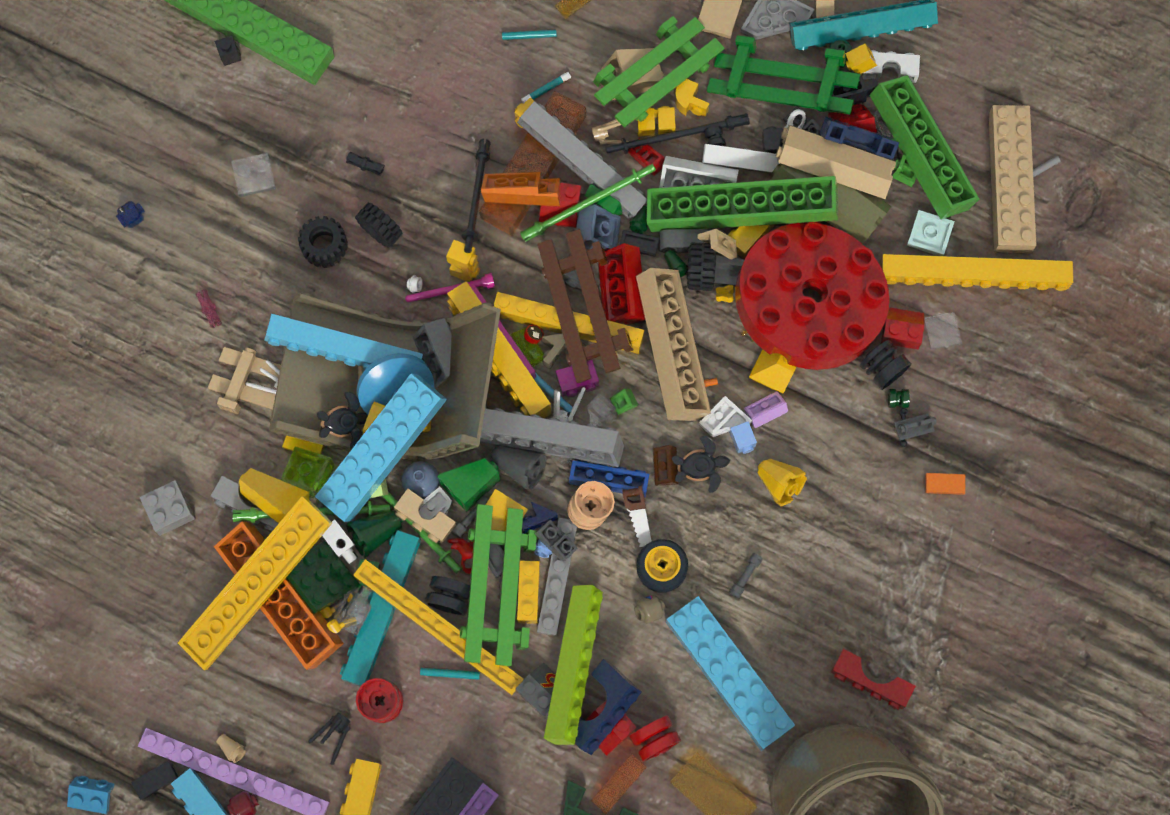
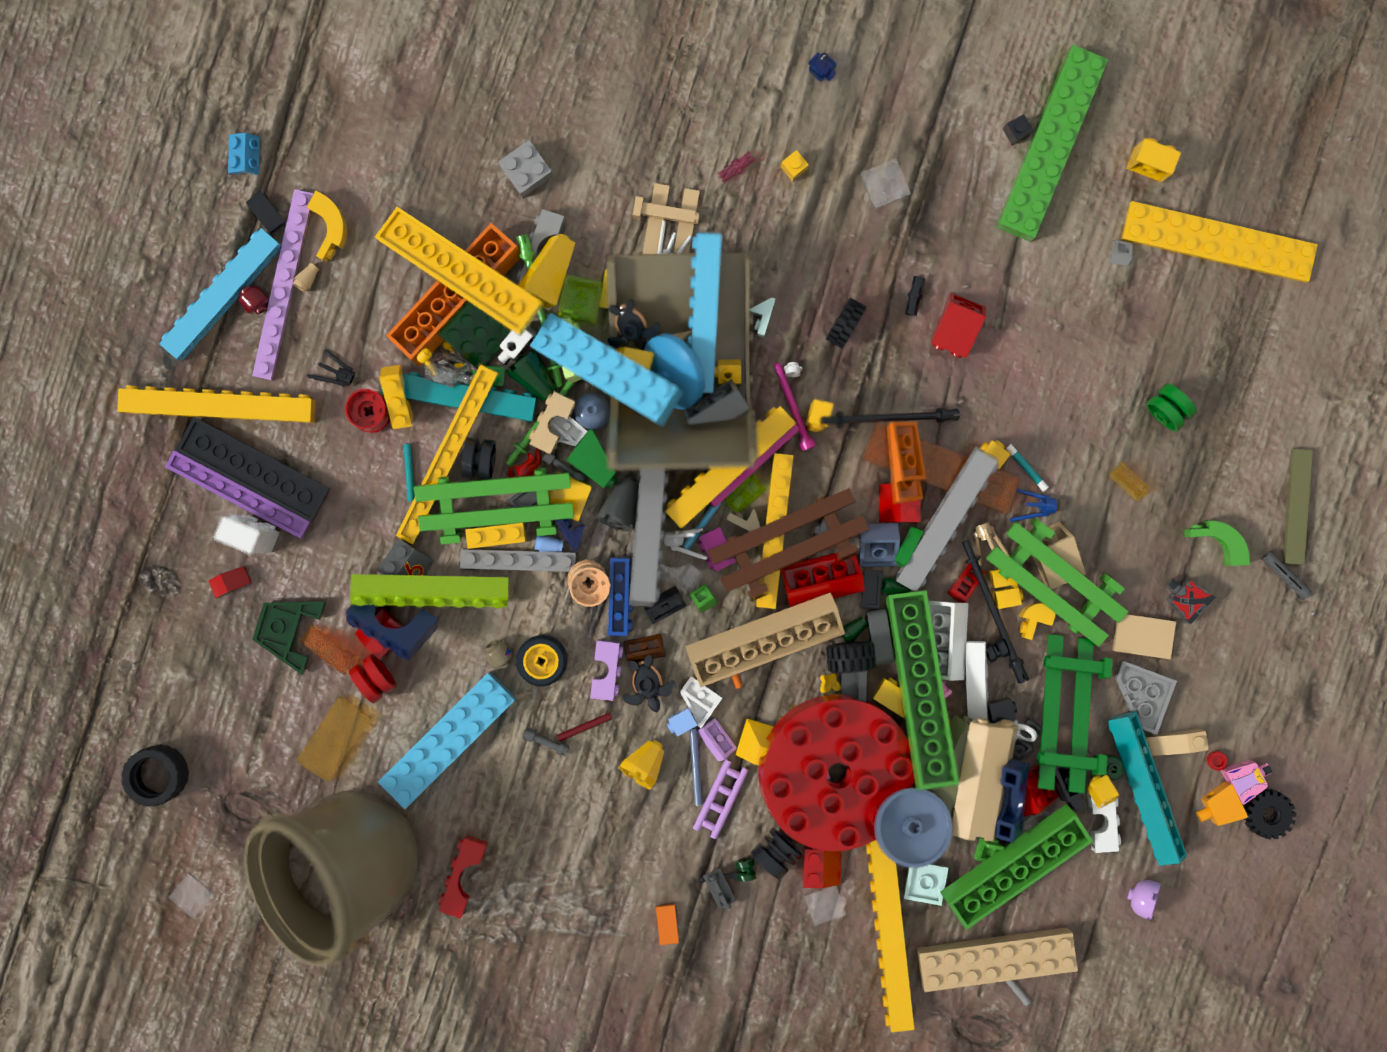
camera: 80 degrees right, 15 degrees up
black tyre [298,216,348,268] -> none
teal bar [502,30,557,40] -> none
bright green bar [520,163,656,242] -> none
tile [524,325,544,344] -> none
dark grey slope [534,520,578,561] -> none
piece [622,485,652,547] -> none
tan panel [697,229,737,259] -> none
none -> yellow arch [307,191,347,263]
none -> yellow arch [379,365,414,429]
none -> dark red bar [557,712,612,742]
none -> lavender arch [590,640,623,701]
none -> black slope [643,586,686,624]
none -> sand blue bar [689,728,702,806]
none -> lavender bar [693,759,749,840]
none -> yellow brick [714,359,741,384]
none -> light aqua slope [749,298,775,338]
none -> yellow brick [780,150,809,182]
none -> sand blue dish [875,788,953,868]
none -> red slope [931,292,986,358]
none -> blue plant [1010,489,1057,522]
none -> lavender cylinder [1128,880,1161,920]

